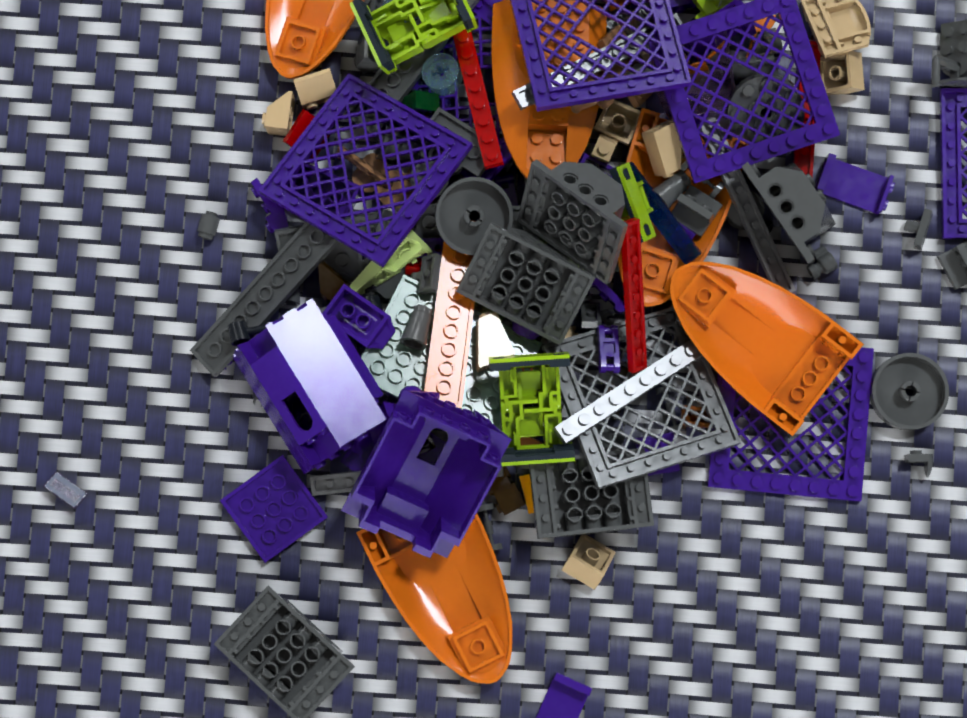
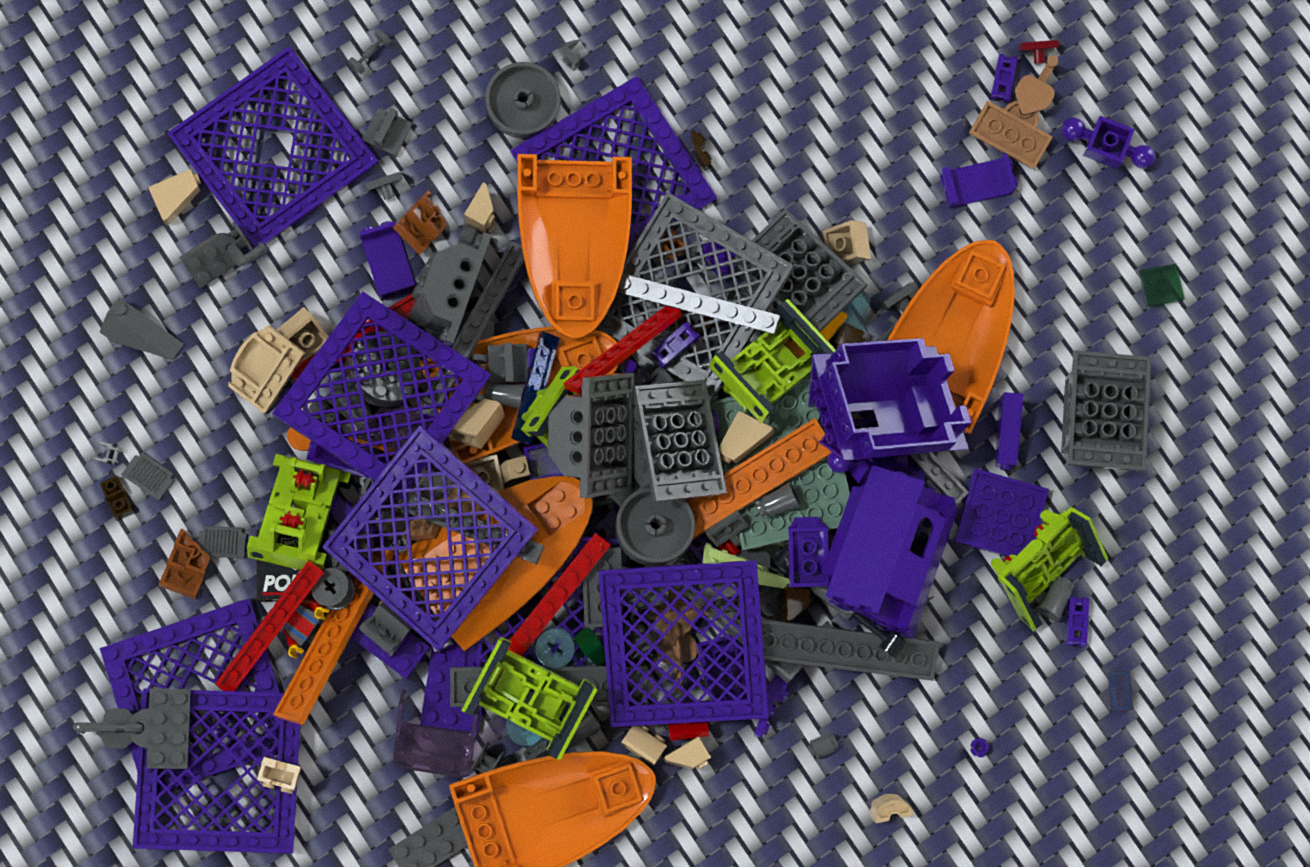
camera: 130 degrees left, 5 degrees down
none -> dark orange slope [393,190,448,255]
none -> tan slope [464,182,496,233]
none -> dark brown slope [690,129,712,171]
none -> clear light blue tile [845,292,872,331]
none -> tan cylinder [870,794,914,823]
none -> dark grey tile [879,282,919,312]
none -> dark purple plate [970,738,989,758]
none -> lime container [991,507,1108,632]
none -> dark purple slope [995,392,1024,471]
none -> dark grey plant [1036,576,1074,621]
none -> dark purple plate [1066,596,1089,647]

